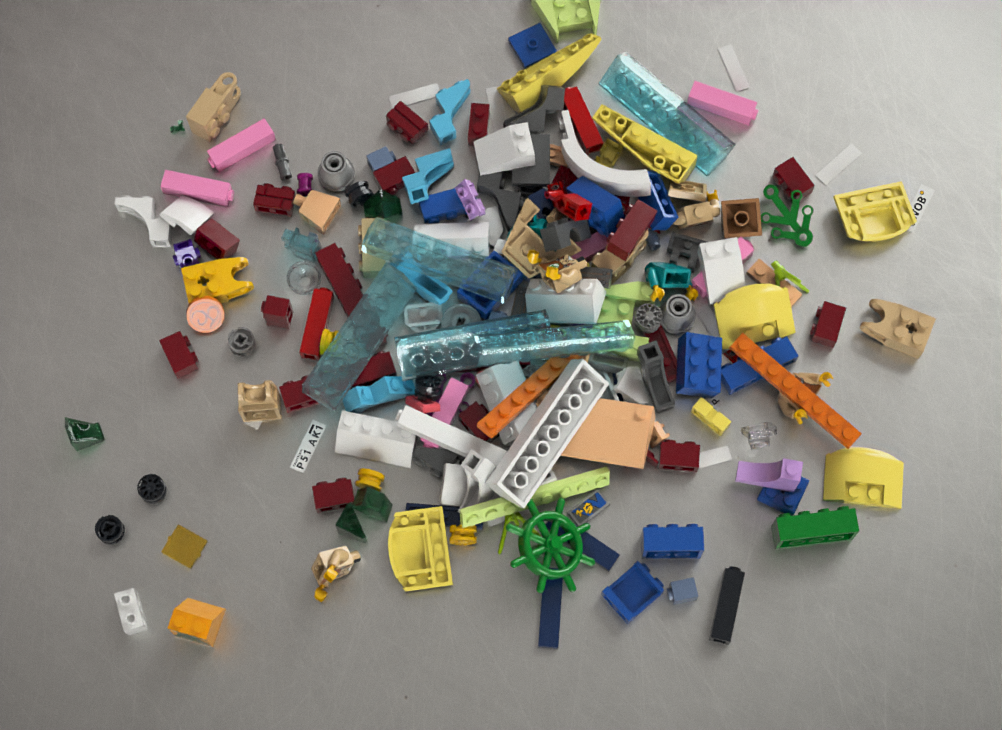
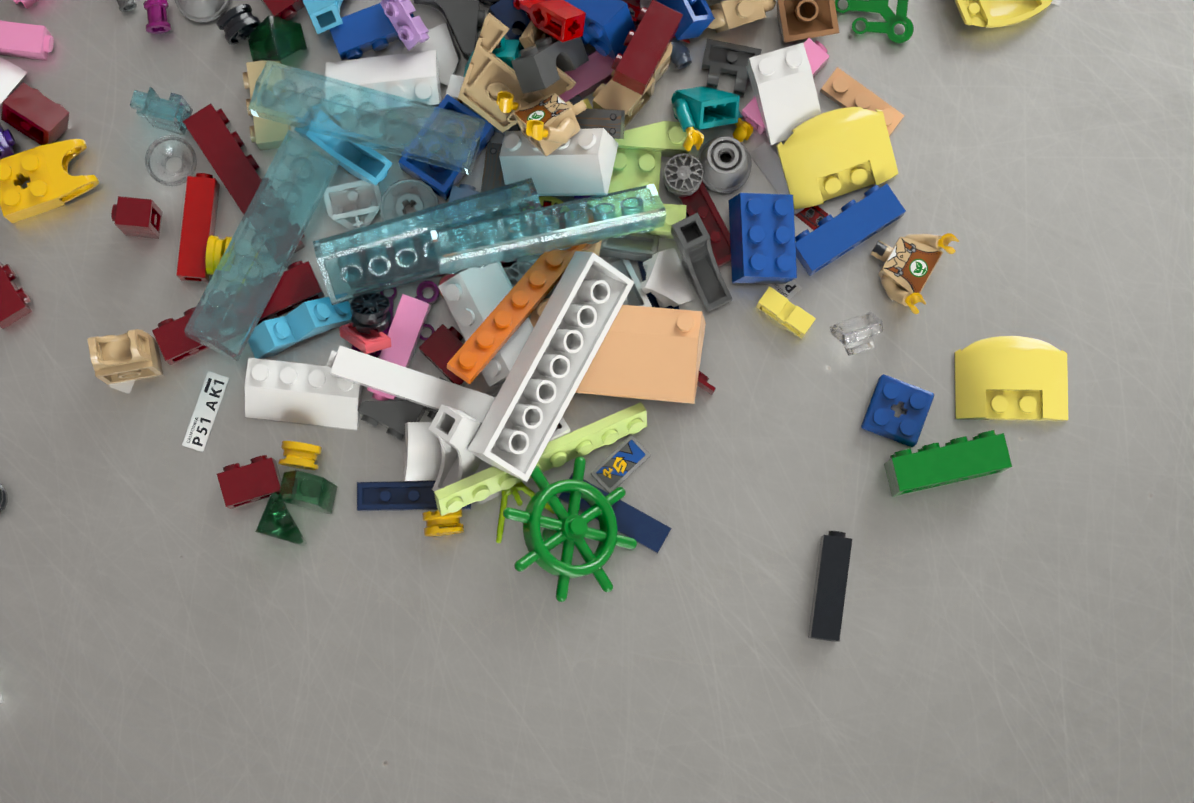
camera: 10 degrees left, 10 degrees up
clear yellow piece [161,524,208,569] -> none
light orange slope [167,598,226,647] -> none
tile [186,296,224,333] -> none
light grey wheel [228,327,256,357] -> none
dark red brick [253,183,296,216] -> none
light nougat torso [293,190,341,235] -> none
tan torso [311,546,361,602] -> none
light yellow slope [388,506,453,591] -> none
dark blue tile [538,568,563,649] -> none
blue panel [601,560,664,624] -> none
blue brick [641,524,704,559] -> none
light nougat tile [649,421,670,448] -> none
dark red brick [658,440,700,472] -> none
sand blue brick [667,577,699,605] -> none
white sticker [679,446,732,473] -> none
orange plate [729,333,862,449] -> none
lavender arch [735,458,803,492] -> none
lime plant [771,260,809,293] -> none
dark red brick [810,301,846,348] -> none
tan brick [860,299,936,359] -> none

